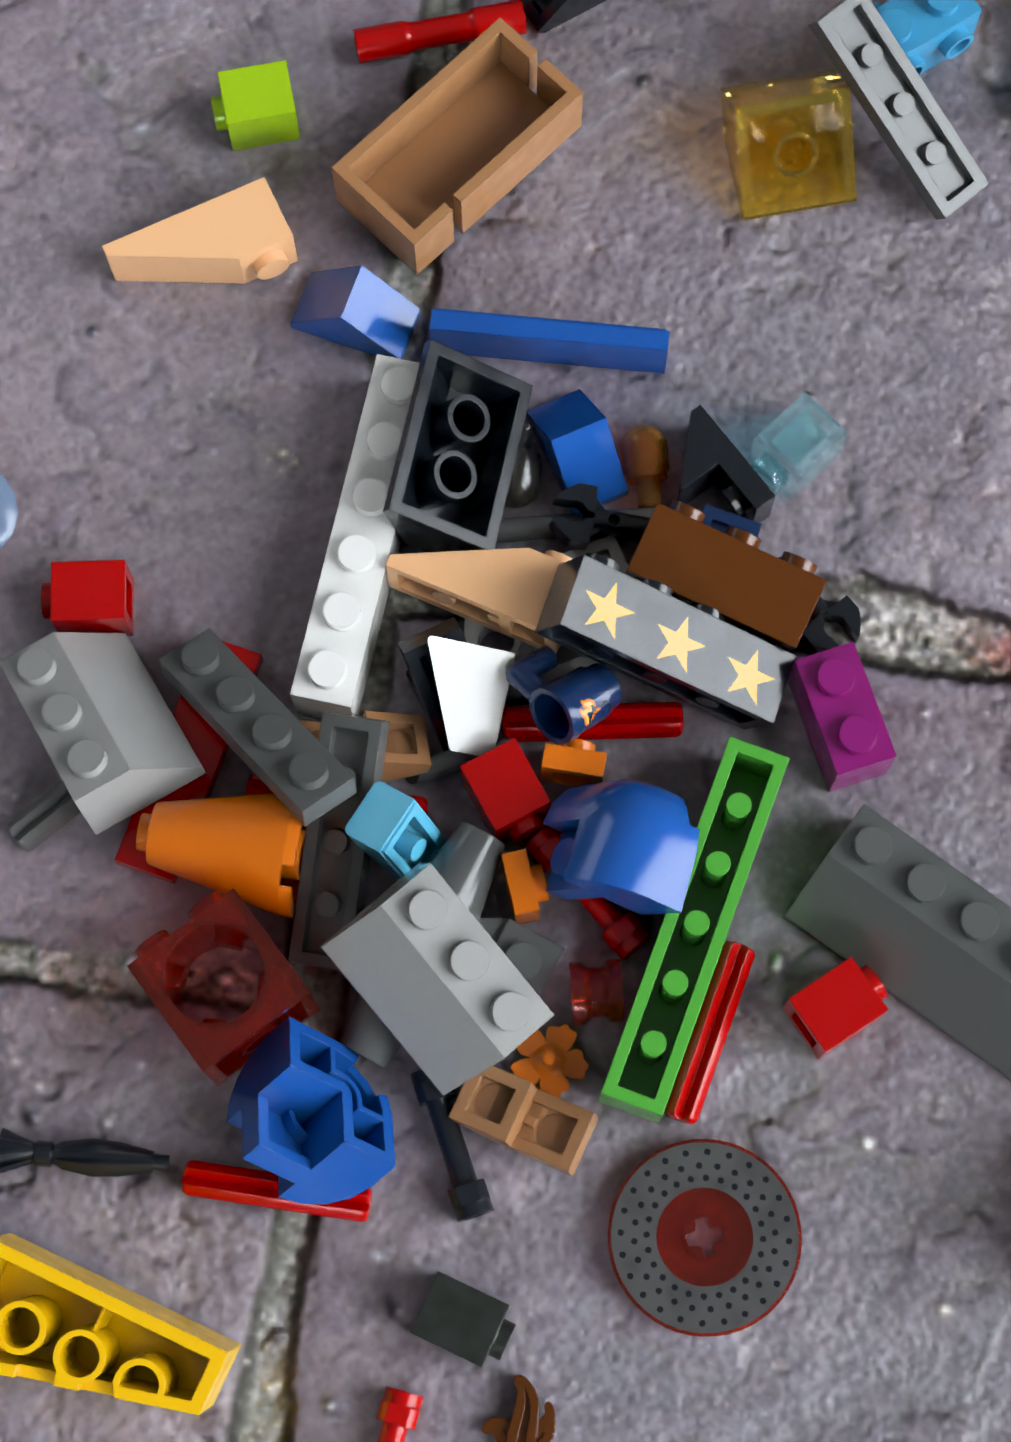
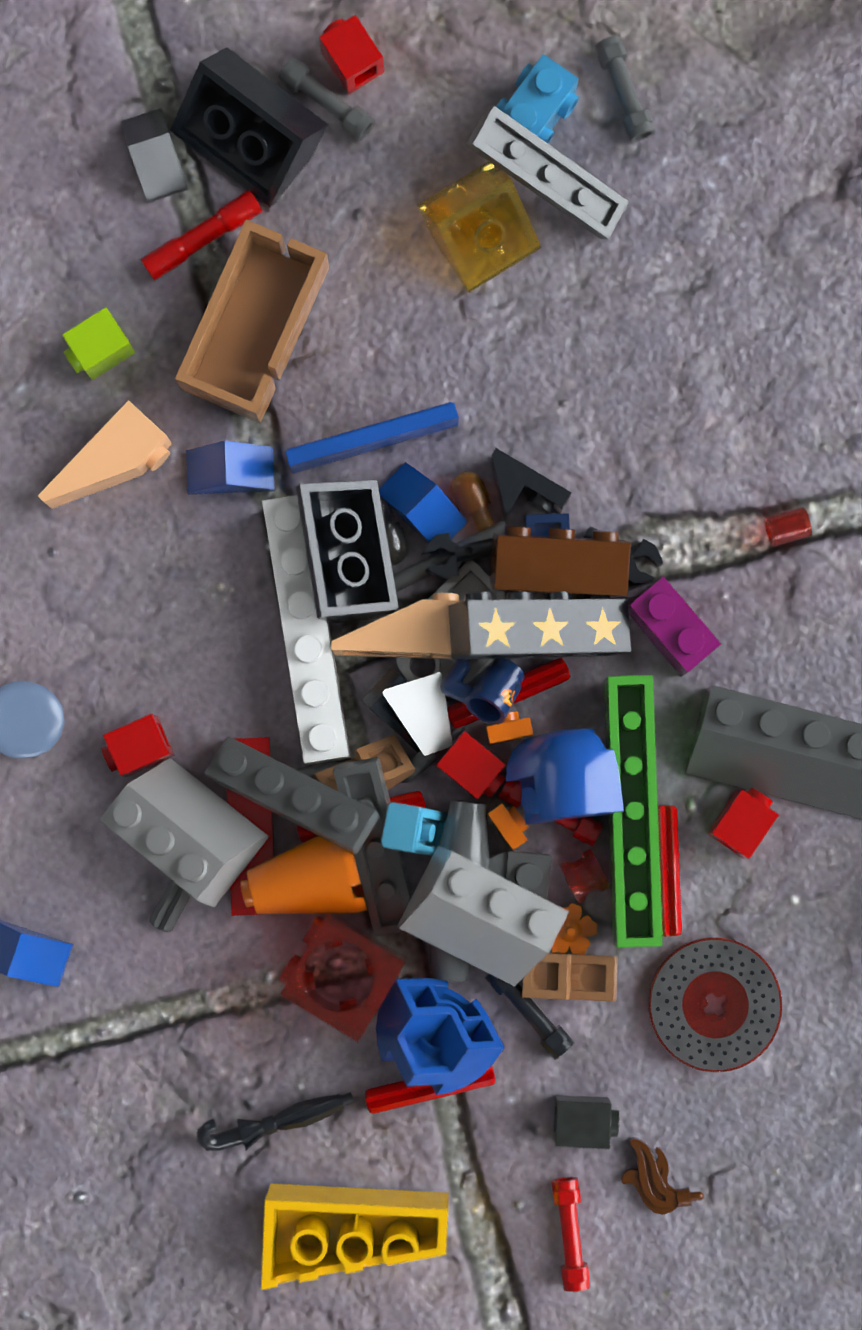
camera: 20 degrees left, 10 degrees up
clear light blue brick [749,392,848,500] -> none

